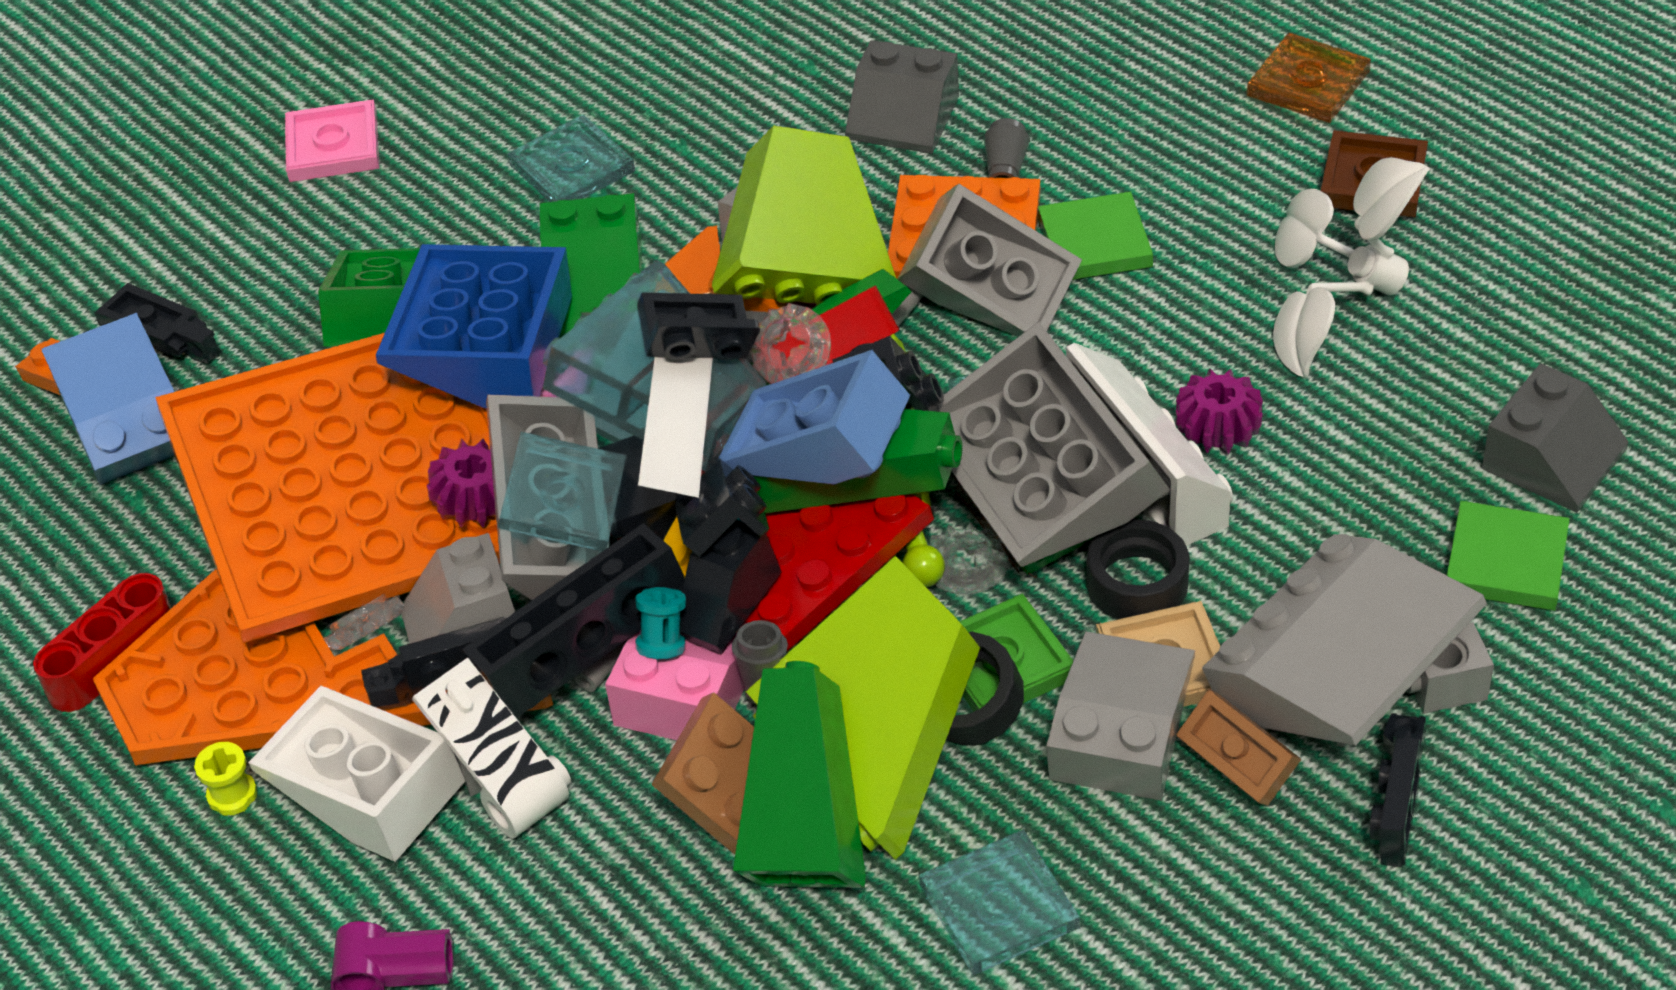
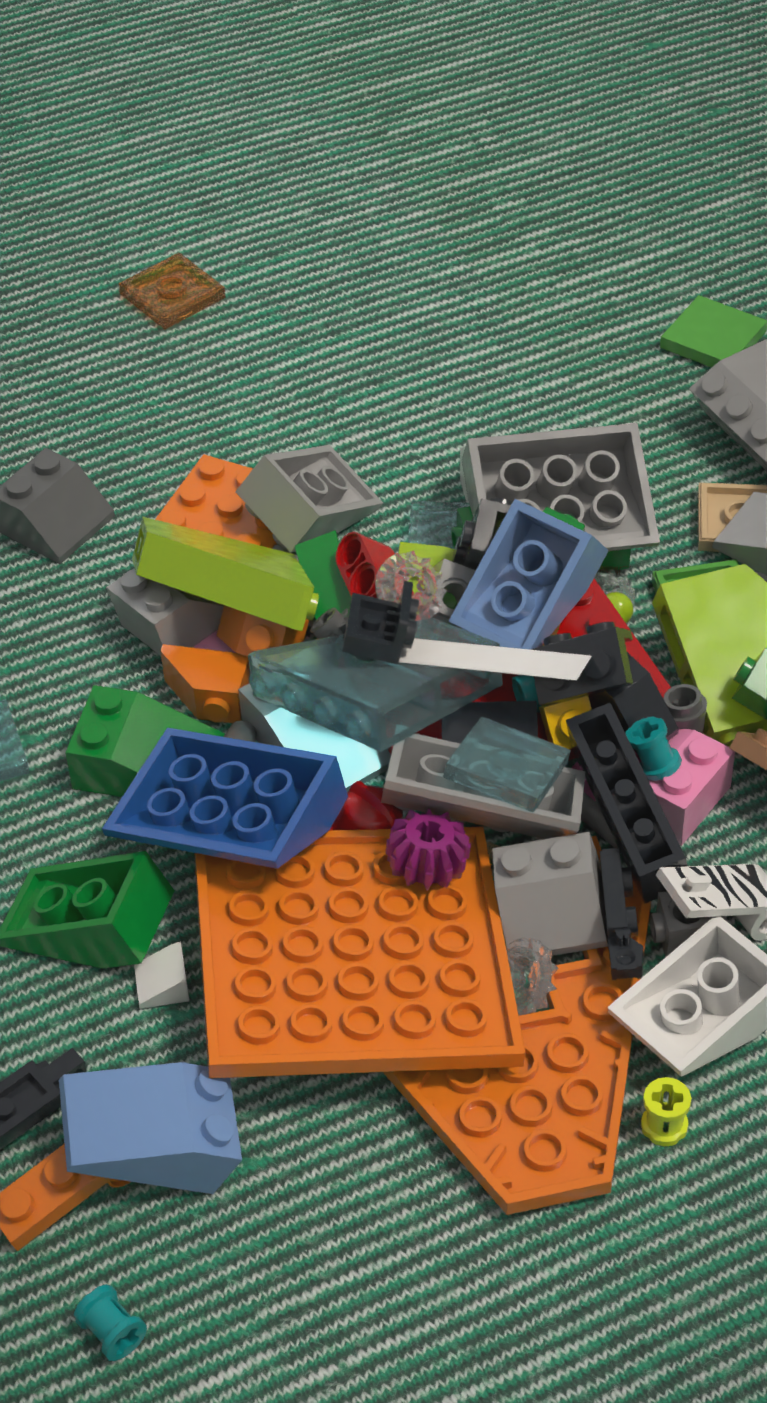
camera: 75 degrees left, 0 degrees up
red beam [33,573,172,712] -> none
dark grey cone [984,118,1030,178] -> none
bright green tile [1038,191,1153,280] -> none
black tyre [1086,519,1190,619] -> none
magenta gear [1175,368,1263,455] -> none
white plant [1273,157,1430,378] -> none
reddish brown plate [1321,130,1428,218] -> none
dark grey slope [1482,363,1629,513] -> none

